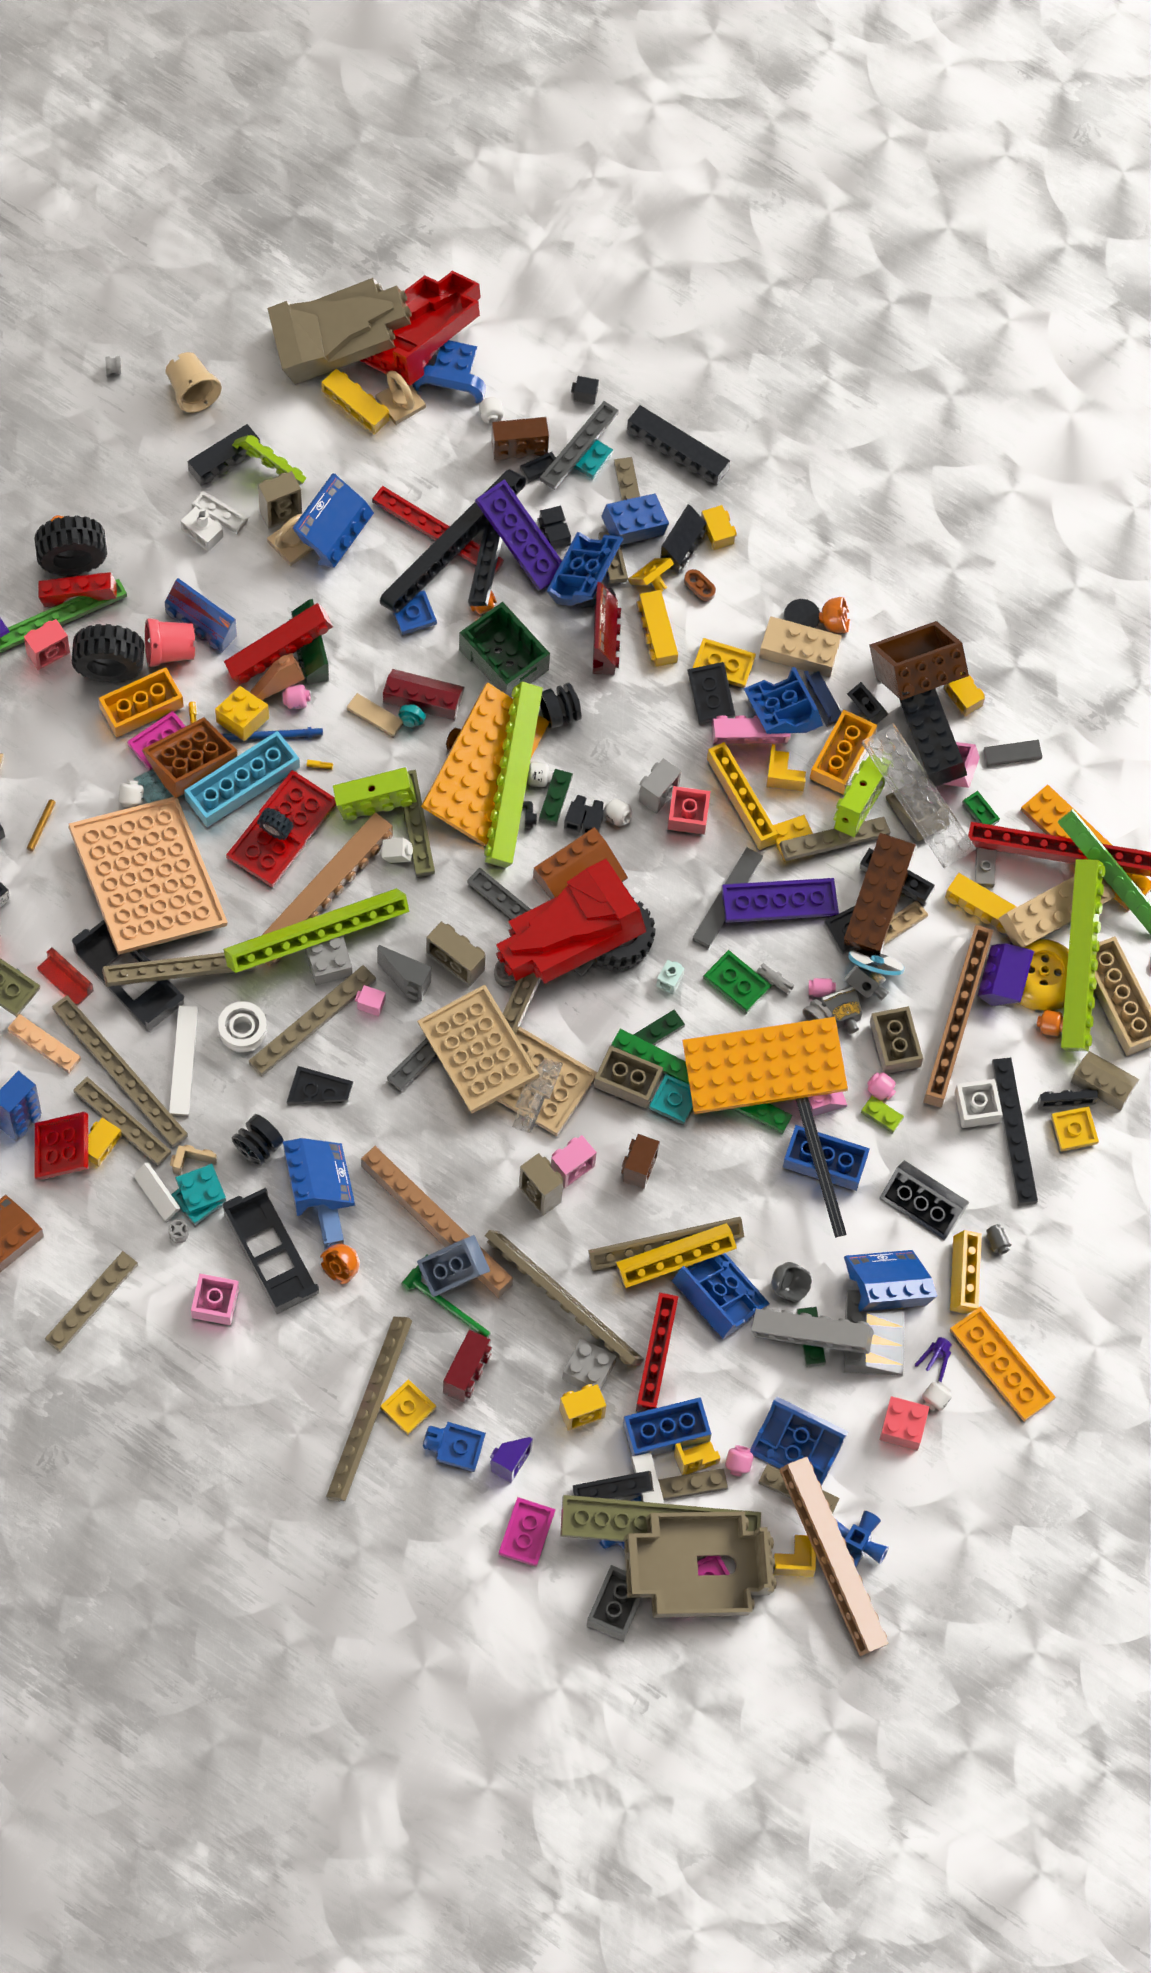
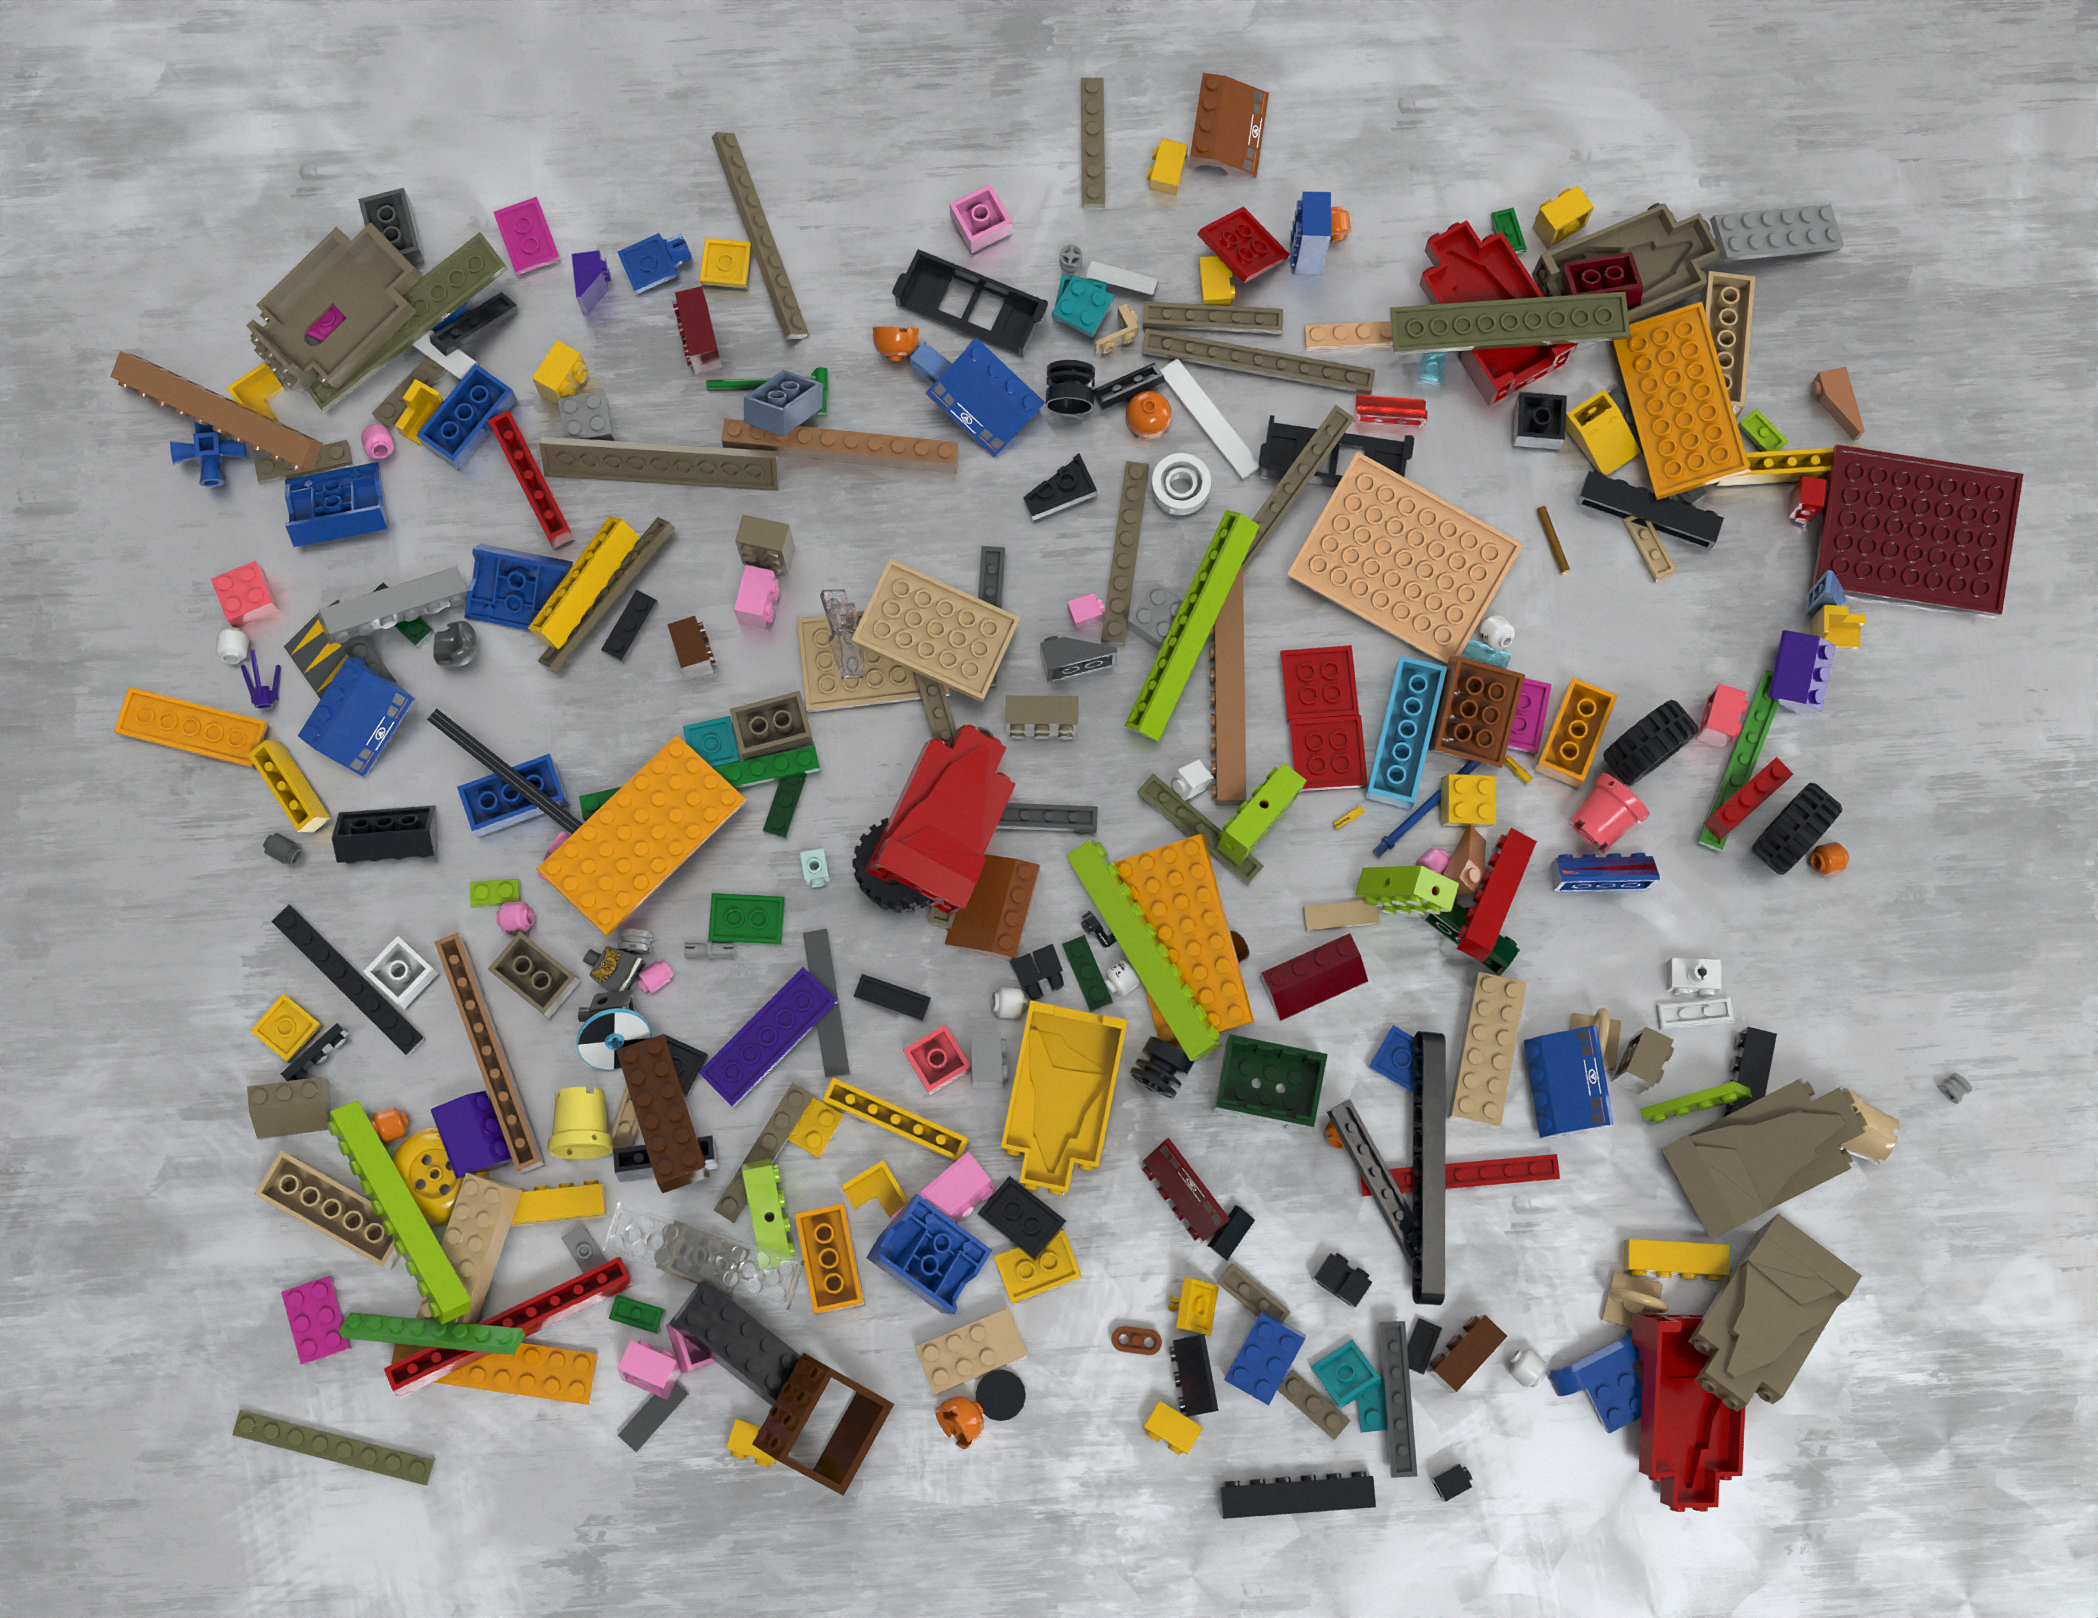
camera: 145 degrees right, 10 degrees up
black wheel [257,808,294,840] -> none
teal plate [398,705,426,727] -> none
dark purple plate [474,479,562,591] -> none
blue piece [547,532,623,606] -> none
yellow brick [636,590,678,667] -> none
dark blue panel [802,671,842,727] -> none
black brick [847,682,889,725] -> none
none -> light yellow piece [547,1087,614,1160]
none -> black plate [601,589,658,663]
none -> bright pink brick [617,1340,681,1400]
none -> black plate [853,974,931,1022]
none -> yellow panel [1001,1000,1128,1196]
none -> black plate [1093,362,1165,410]
none -> orange cylinder [1125,391,1172,439]
none -> yellow brick [1147,138,1188,196]
none -> teal plate [1311,1339,1382,1409]
none -> lime brick [1355,865,1459,915]
none -> tan brick [1448,972,1527,1129]
none -> dark tan panel [1662,1078,1868,1239]

